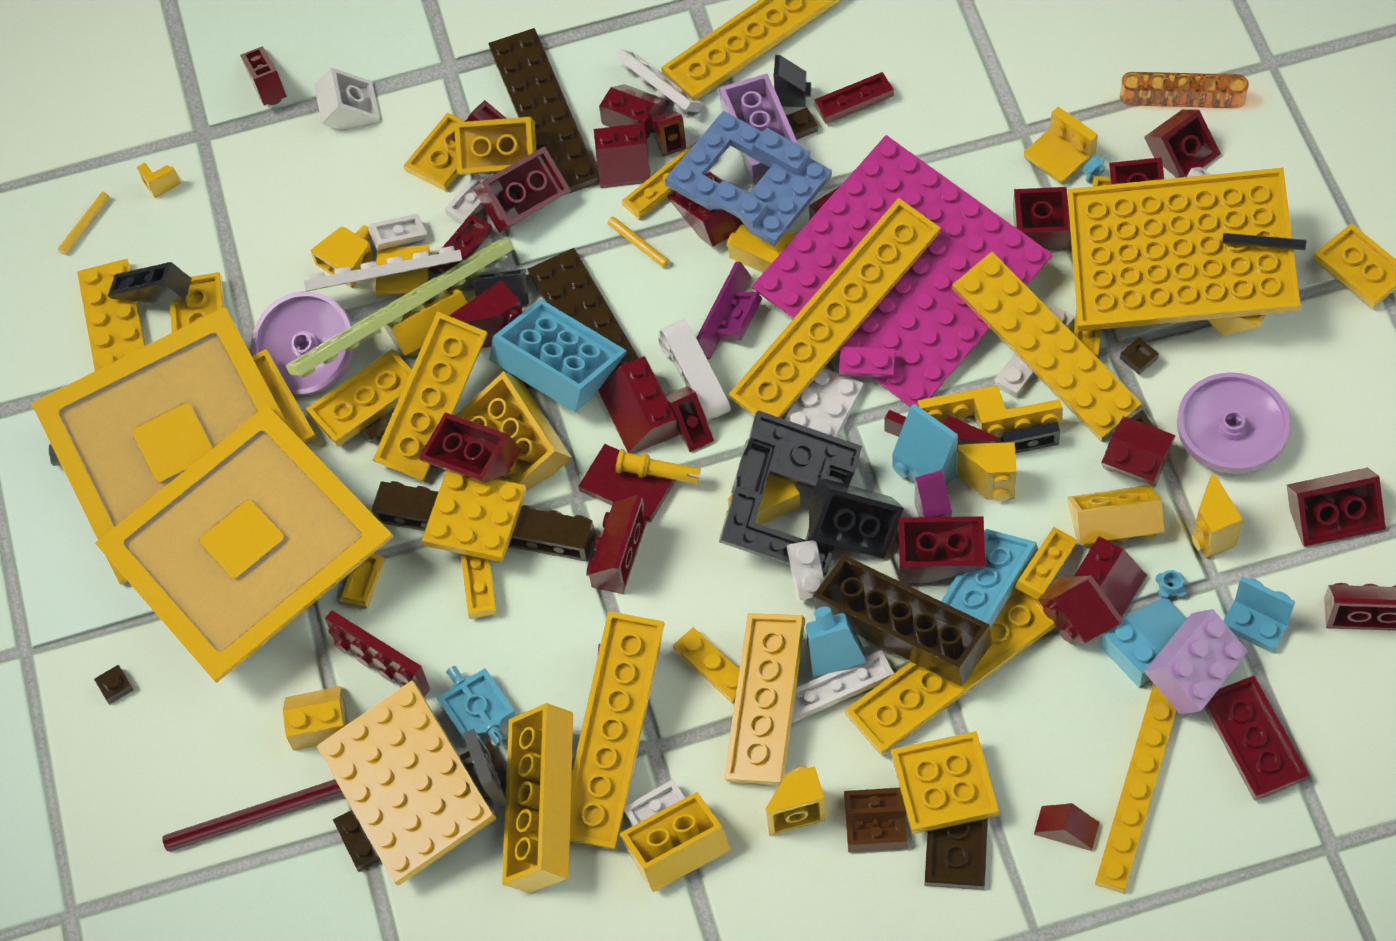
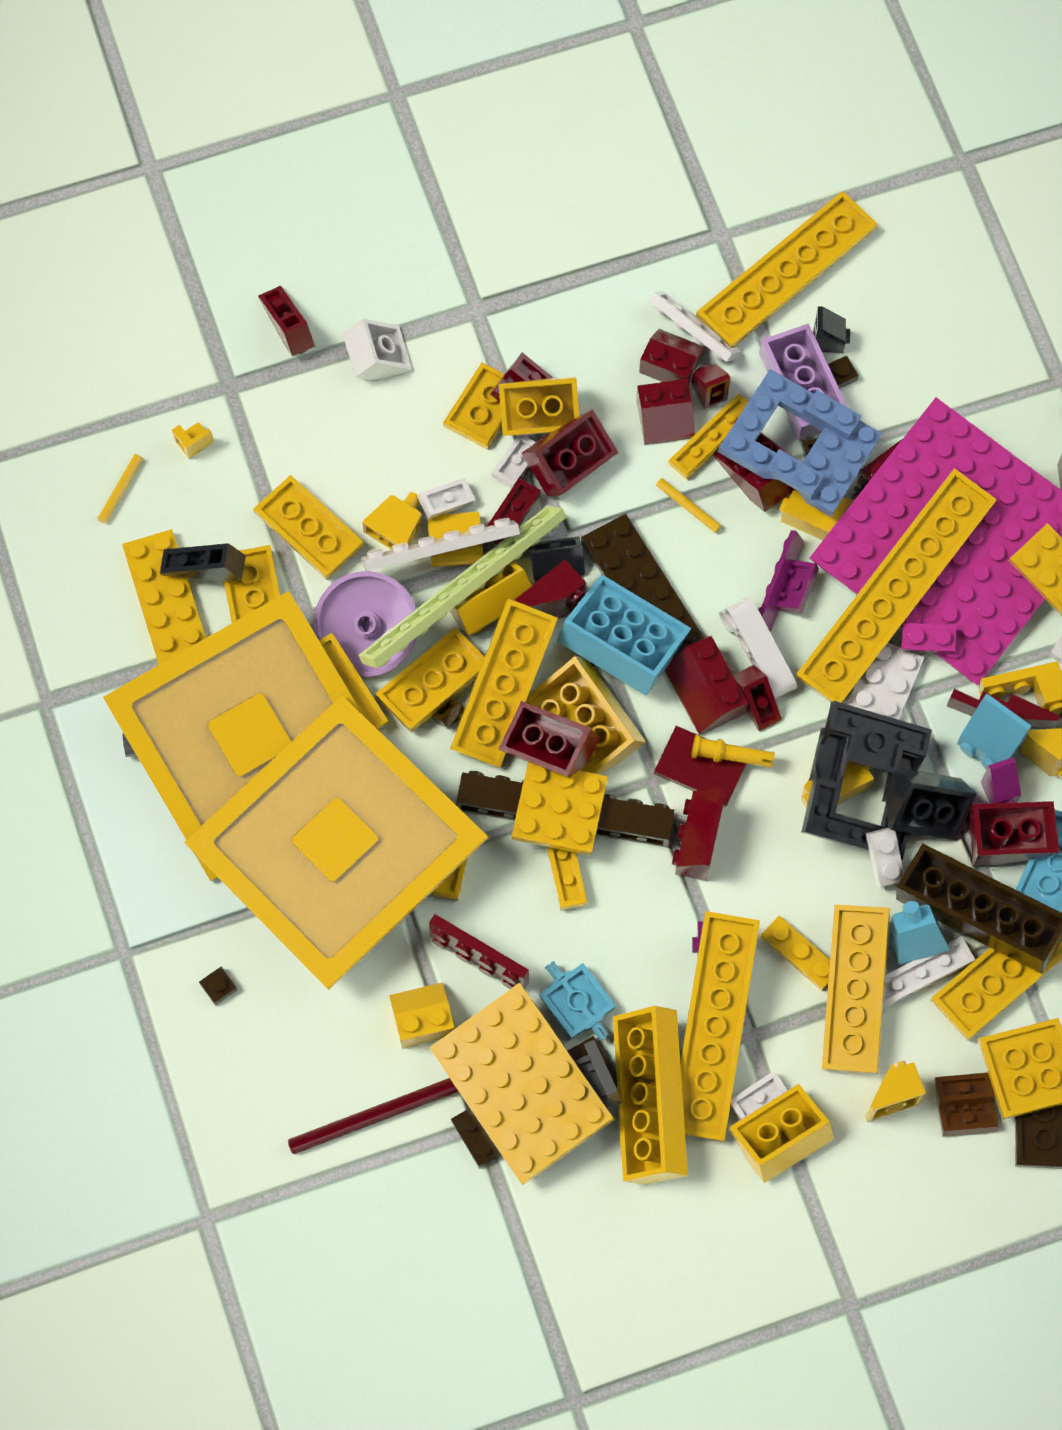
camera: 10 degrees left, 10 degrees up
dark brown plate [488,28,600,194] -> none
dark red plate [814,72,894,124] -> none
none -> yellow plate [253,475,364,580]

